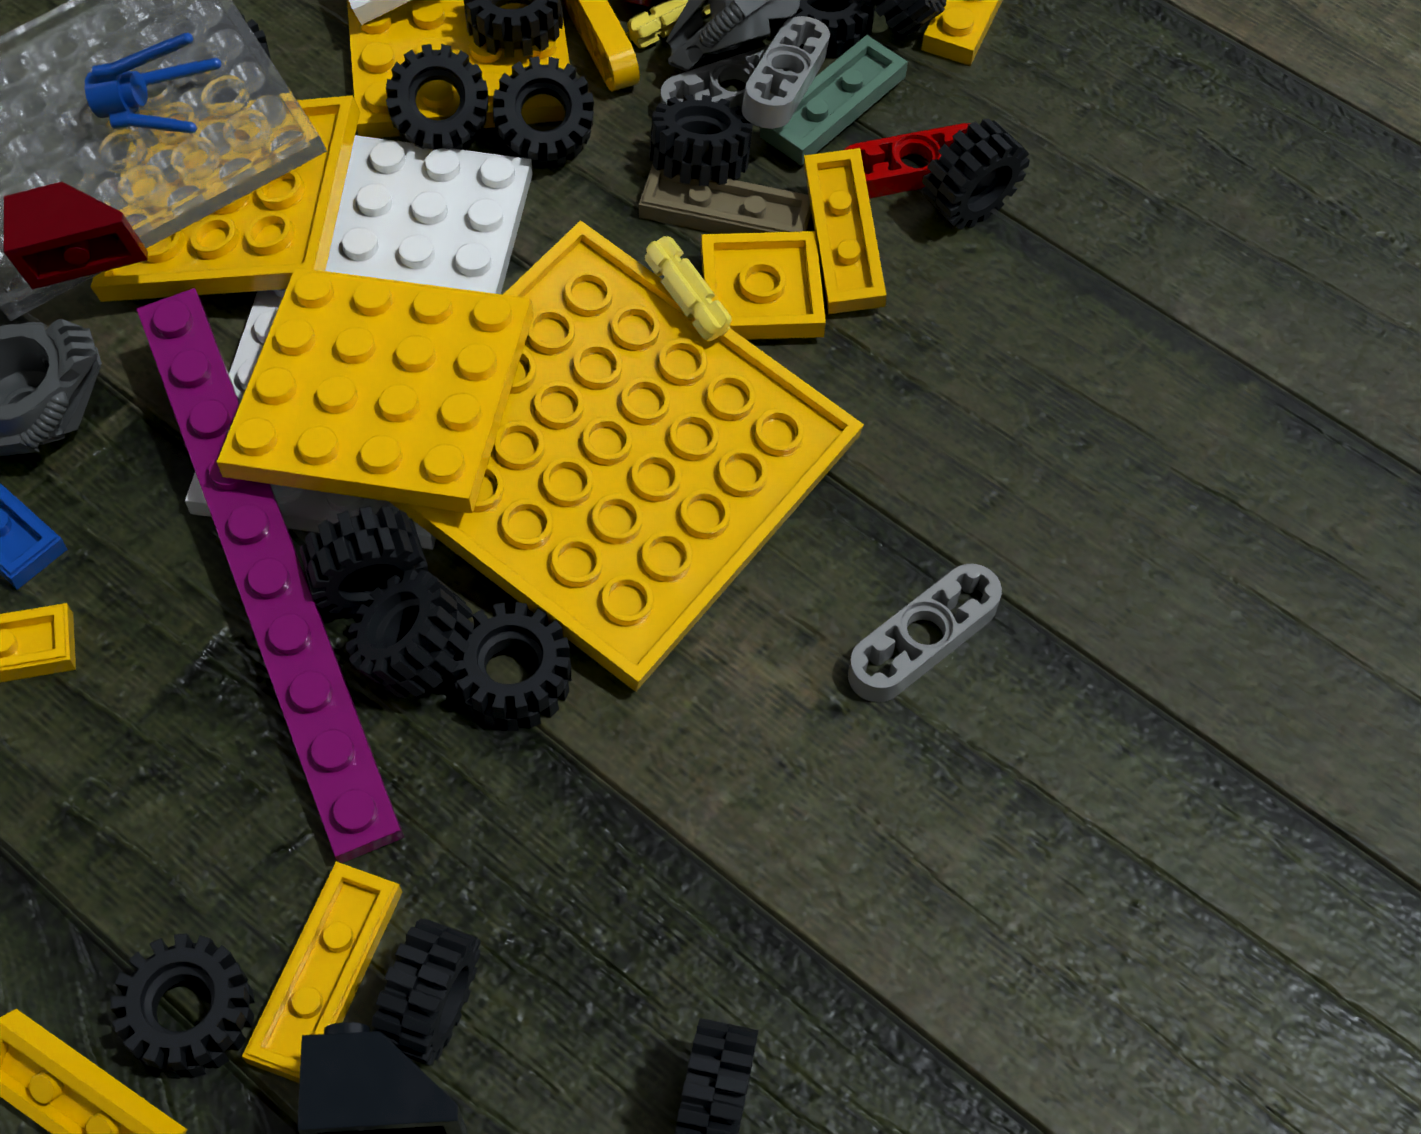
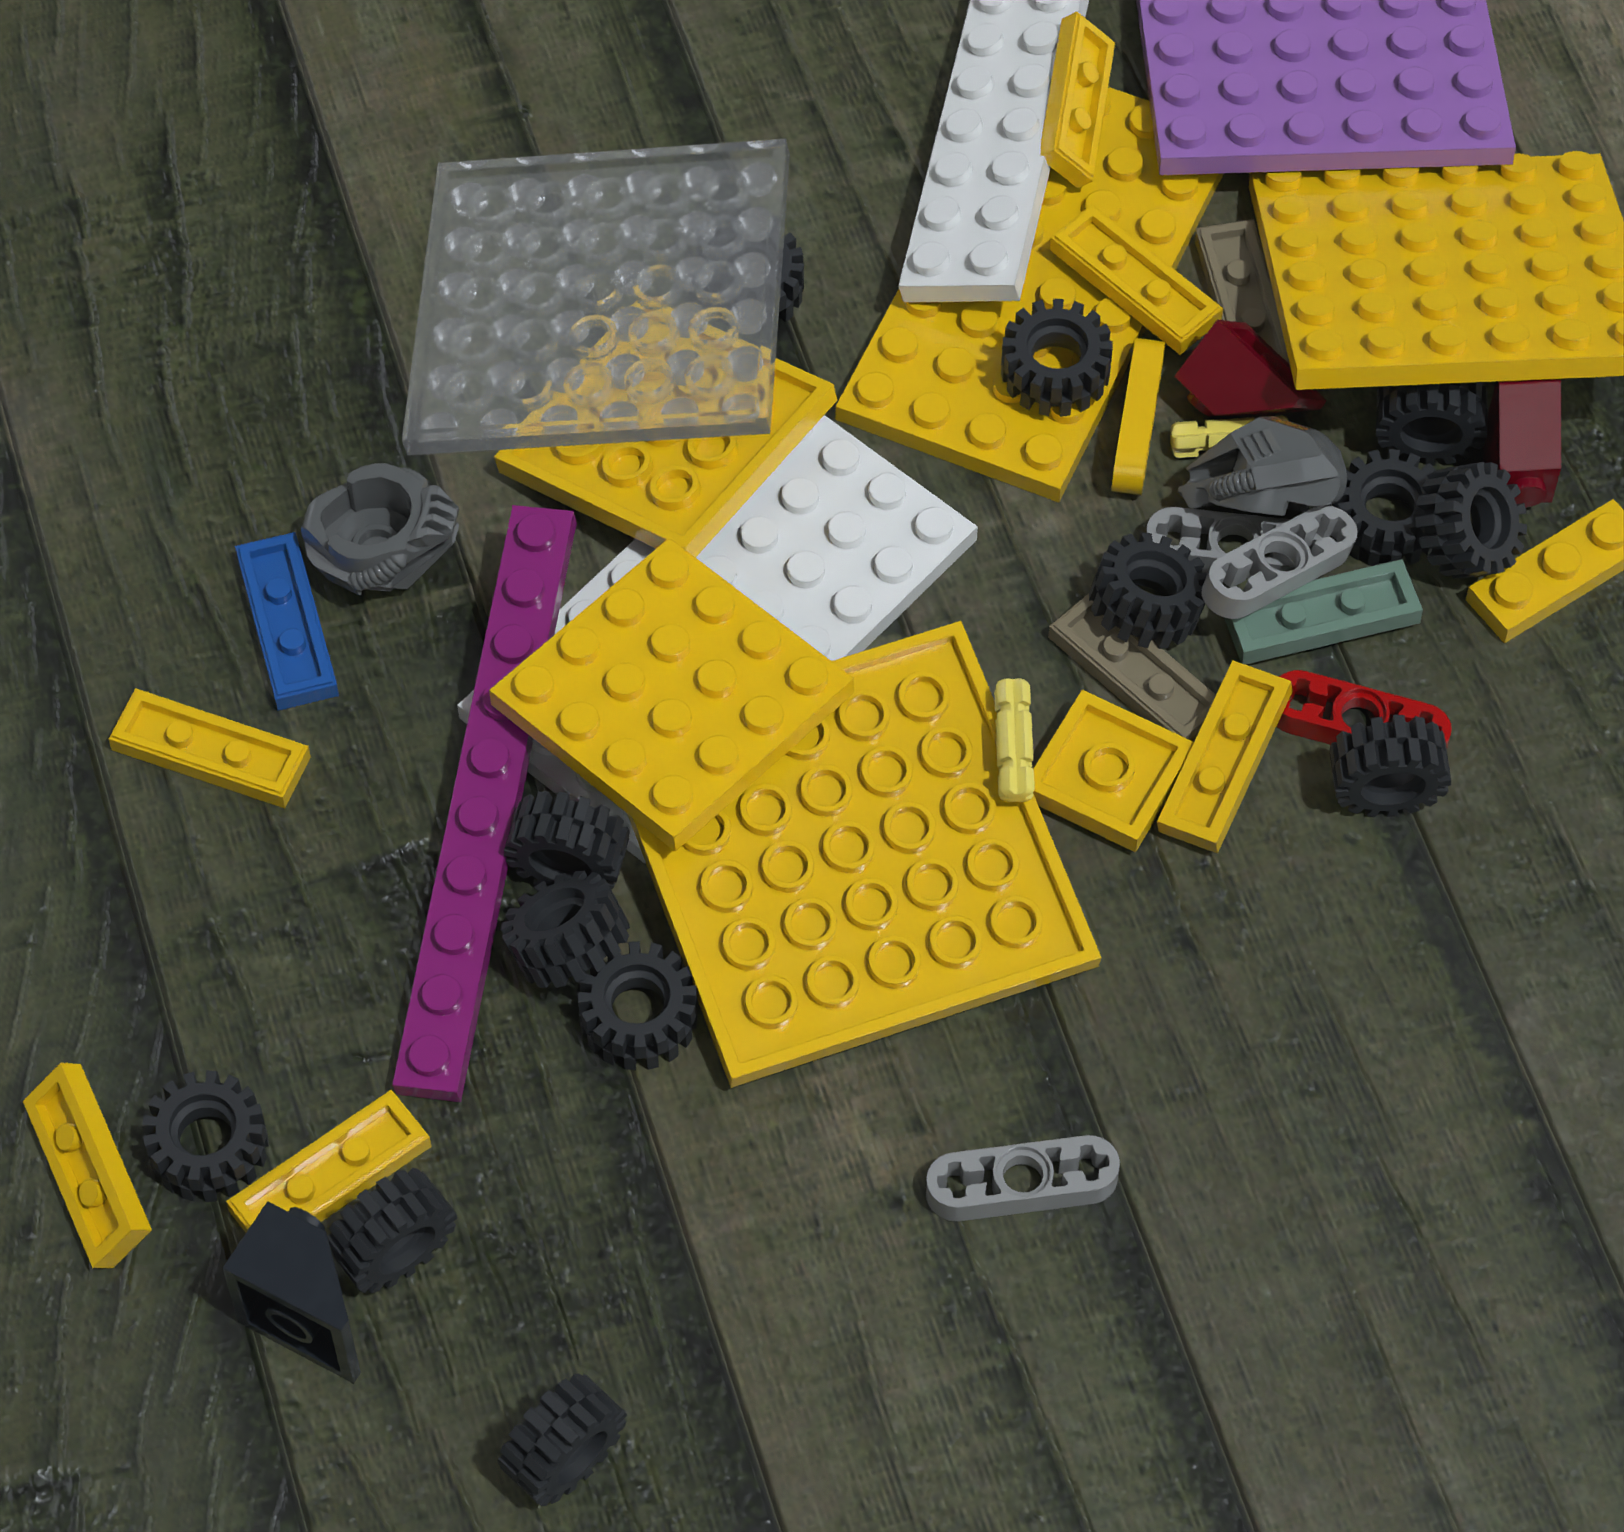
camera: 35 degrees right, 0 degrees up
dark red slope [4,182,148,290] -> none
blue plant [85,33,222,134] -> none
black tyre [386,44,488,150] -> none
black tyre [493,56,594,168] -> none

